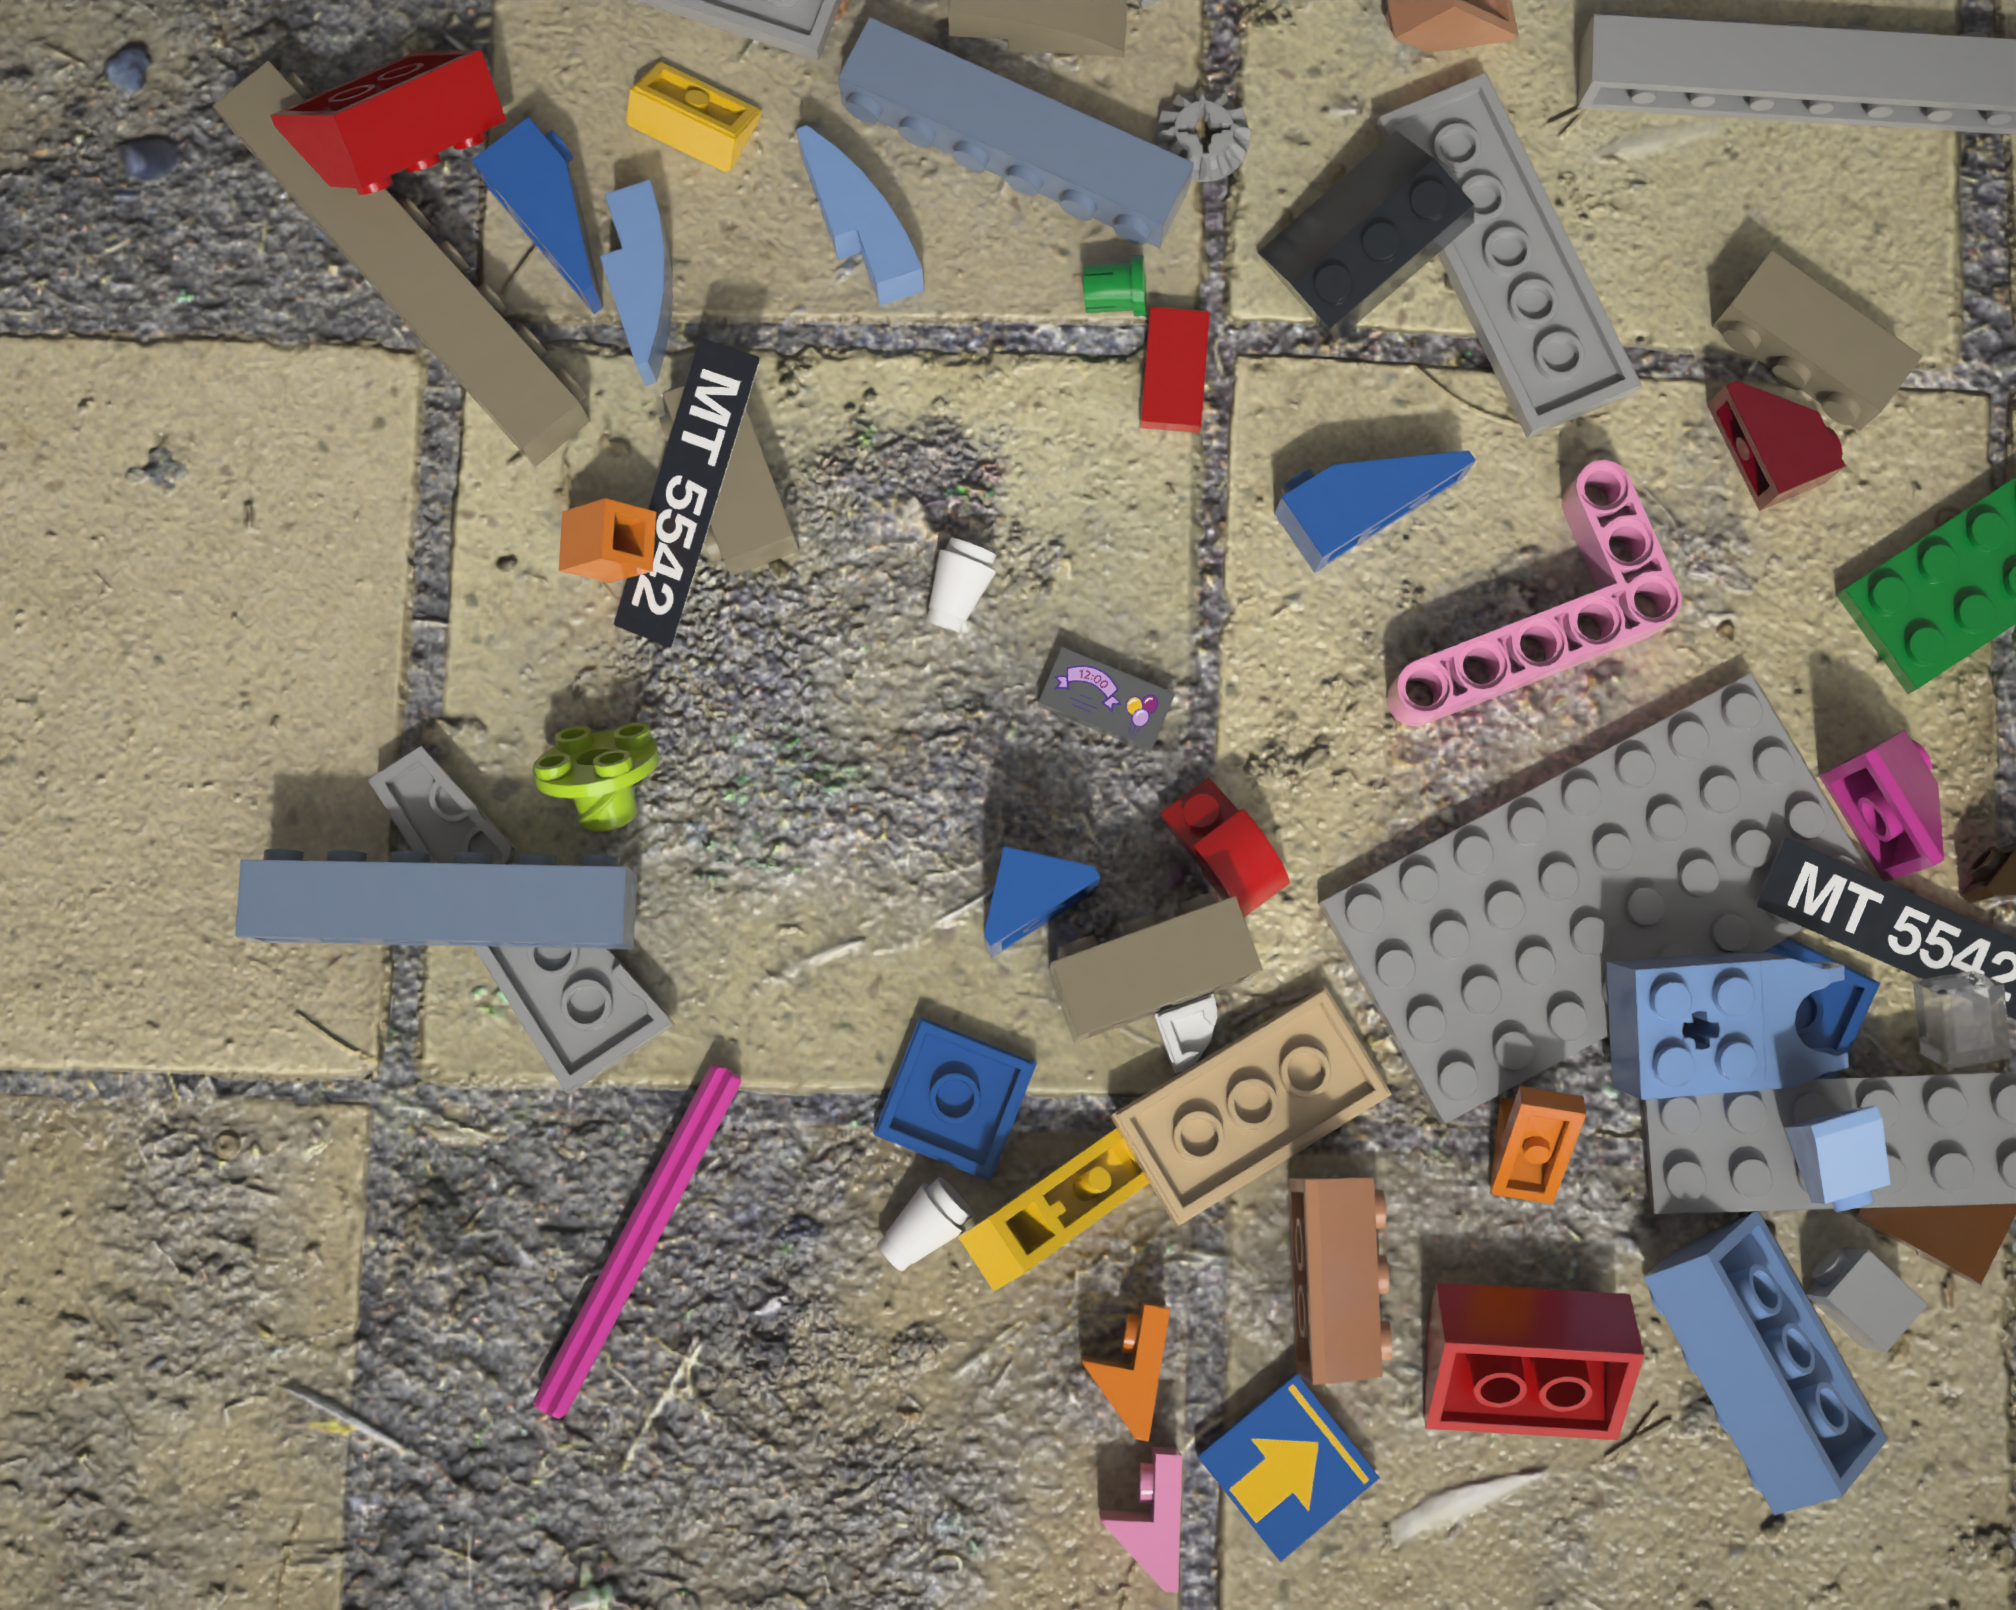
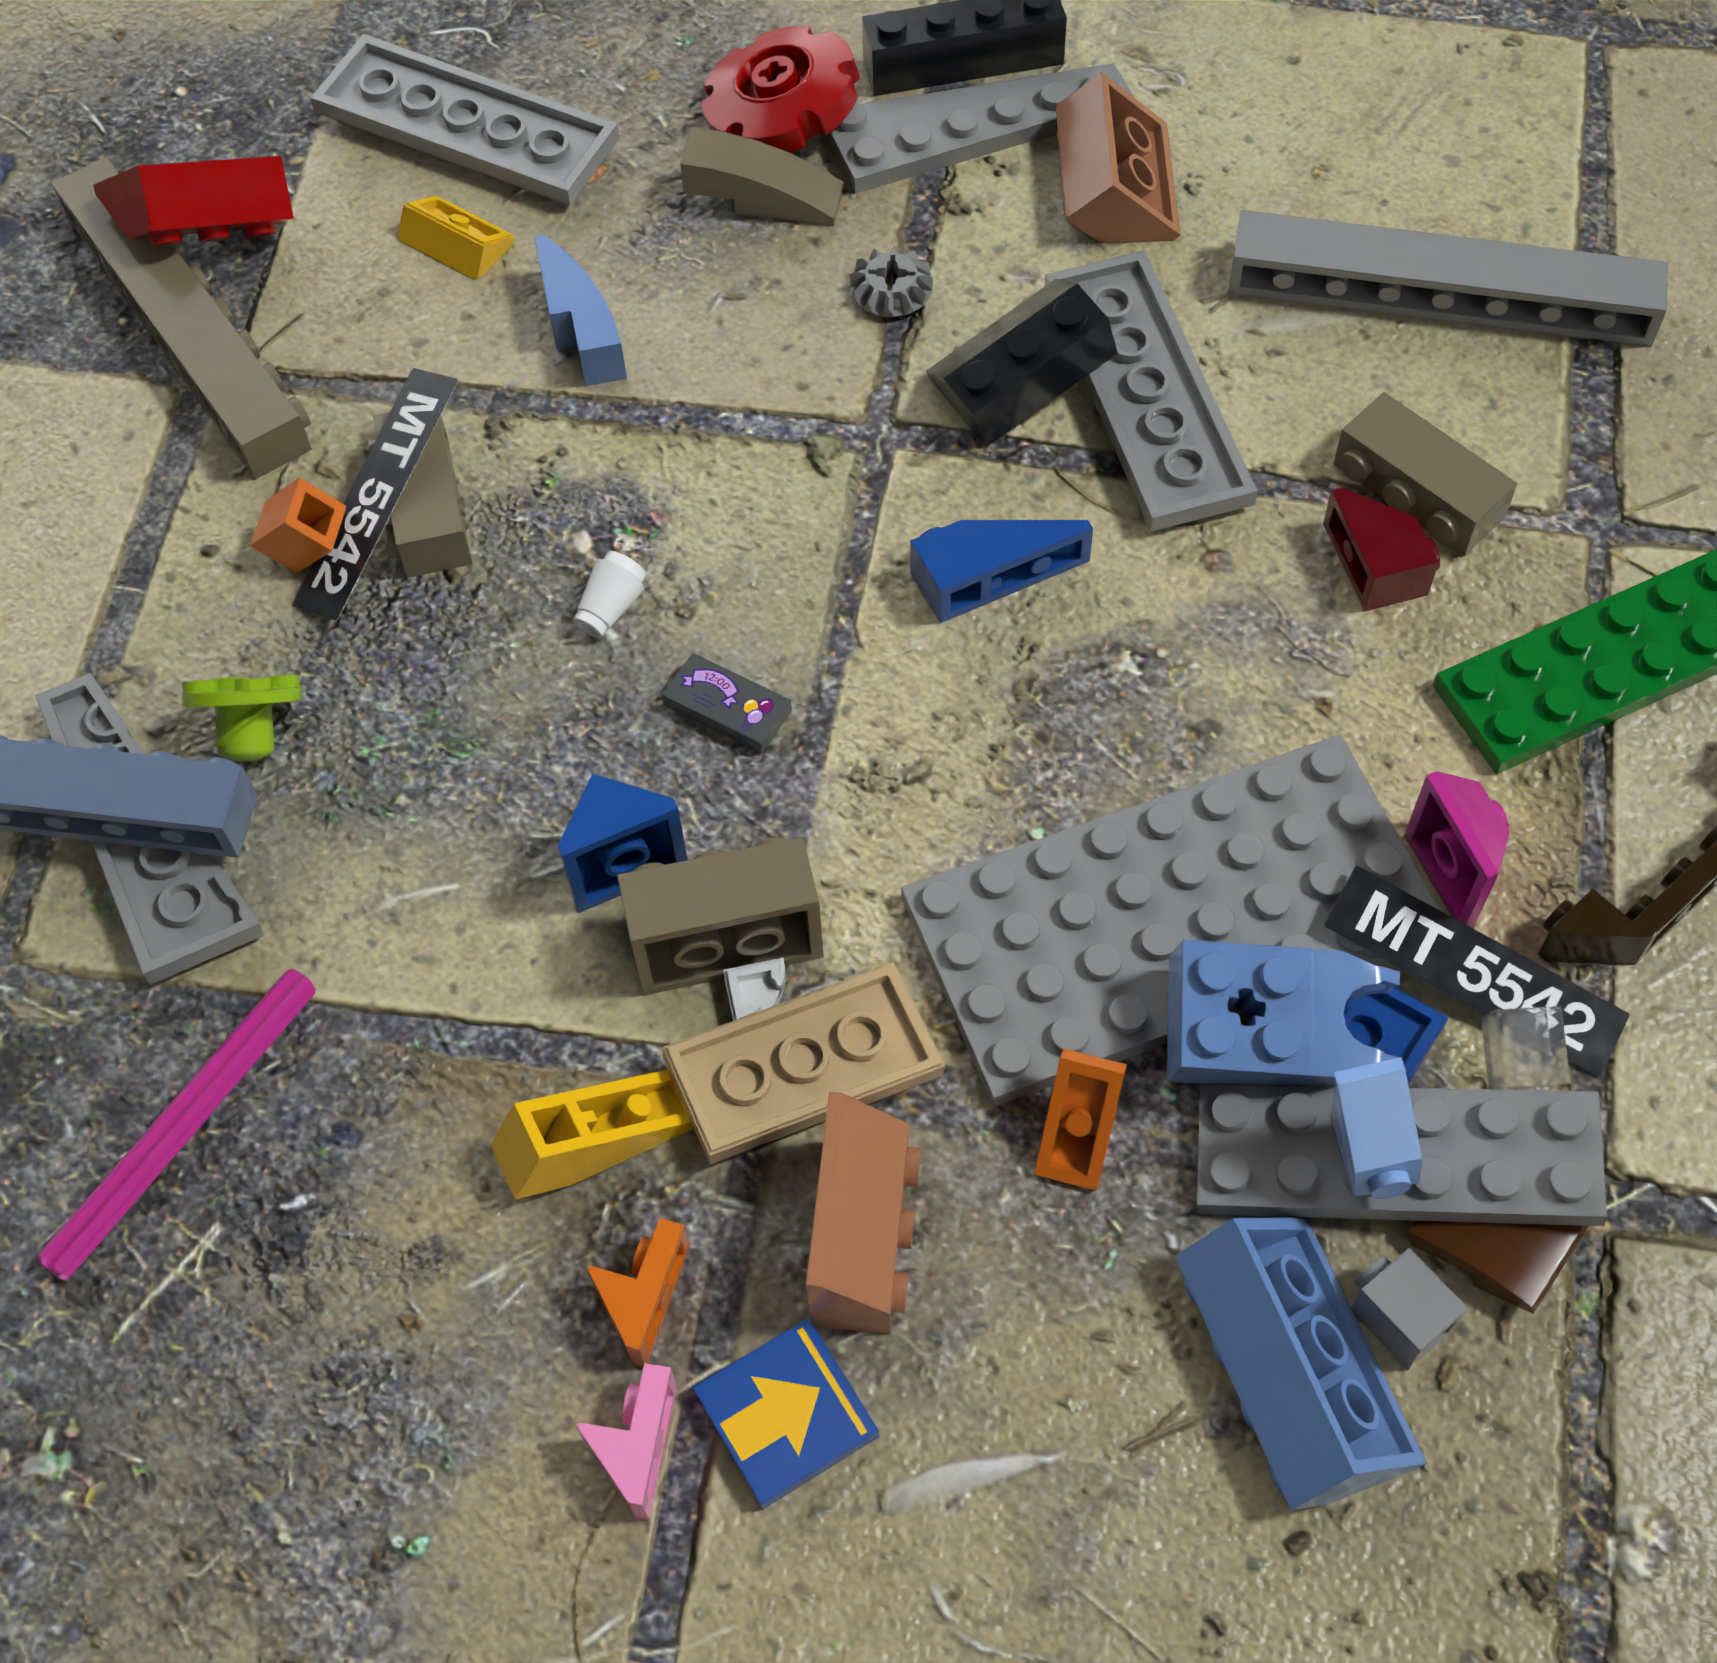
camera: 10 degrees right, 20 degrees down
blue slope [472,117,603,314] -> none
medium blue slope [600,179,673,386] -> none
sand blue brick [838,17,1194,248] -> none
blue tile [873,1017,1037,1182] -> none
white cone [877,1177,973,1271] -> none
green bush [1083,255,1147,317] -> none
red tile [1140,307,1210,433] -> none
red brick [1160,777,1290,917] -> none
bright pink beam [1387,460,1682,726] -> none
red slope [1424,1283,1645,1440] -> none

